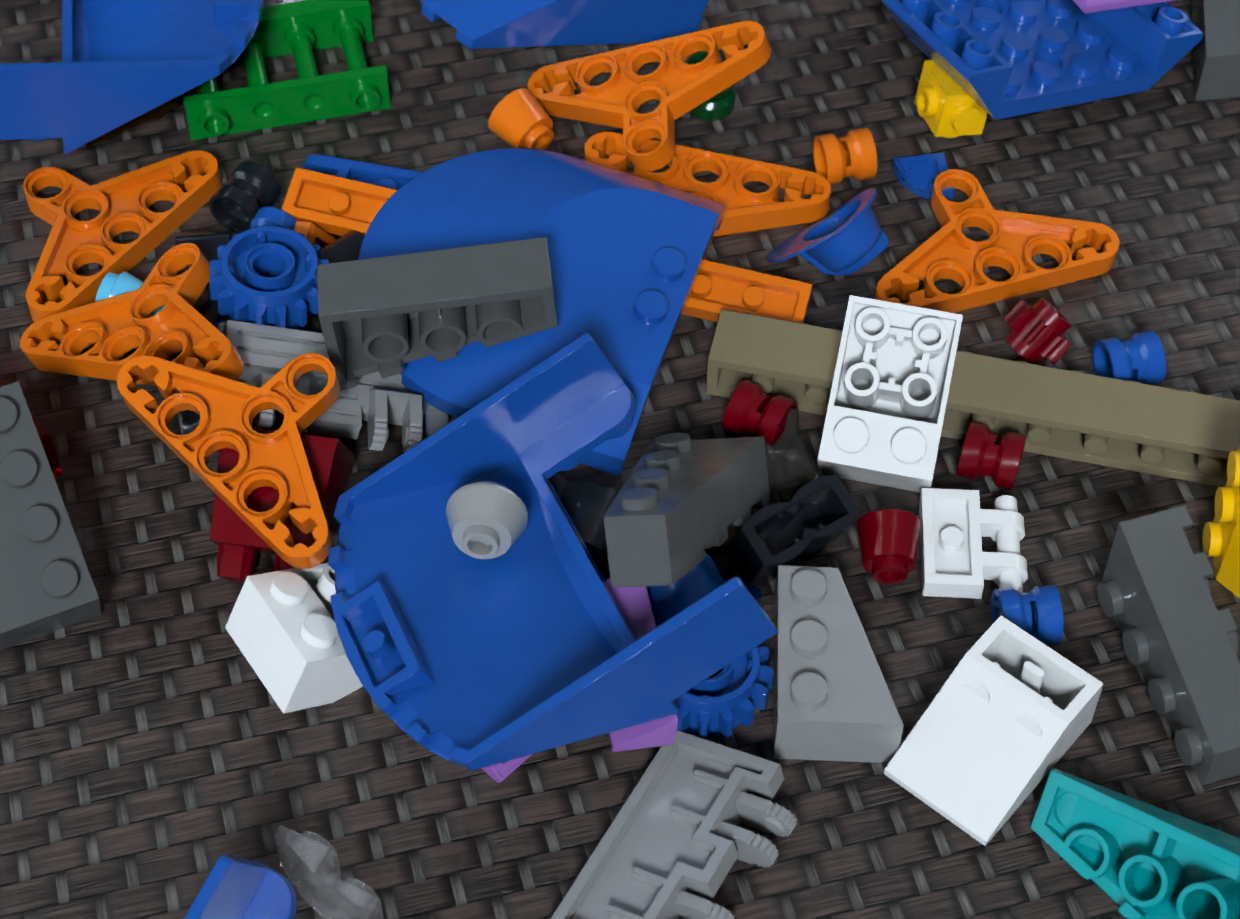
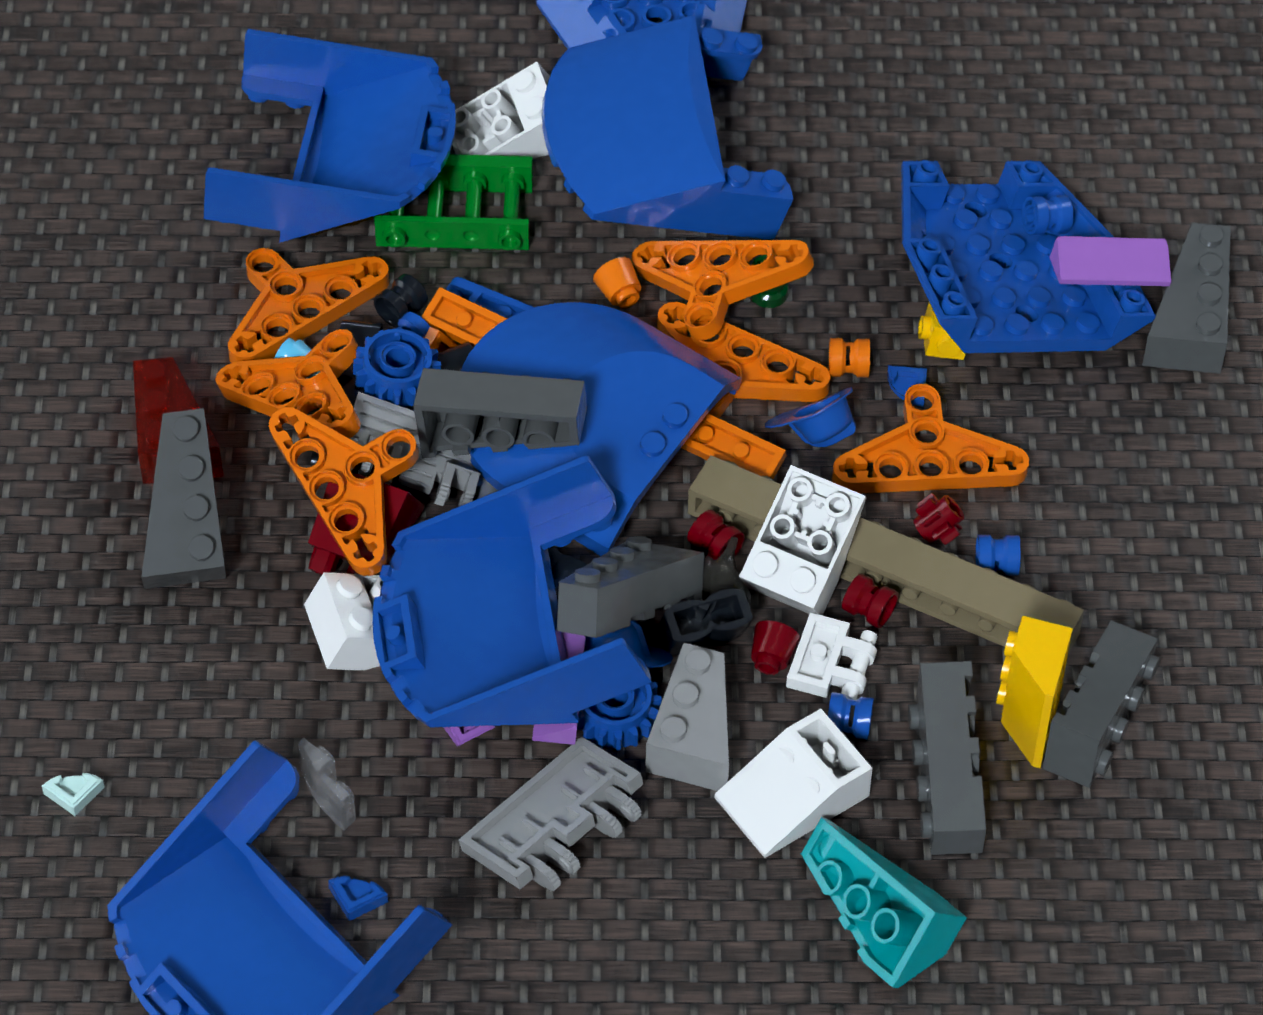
camera: 15 degrees right, 0 degrees up
light grey cone [446,481,528,559] -> none

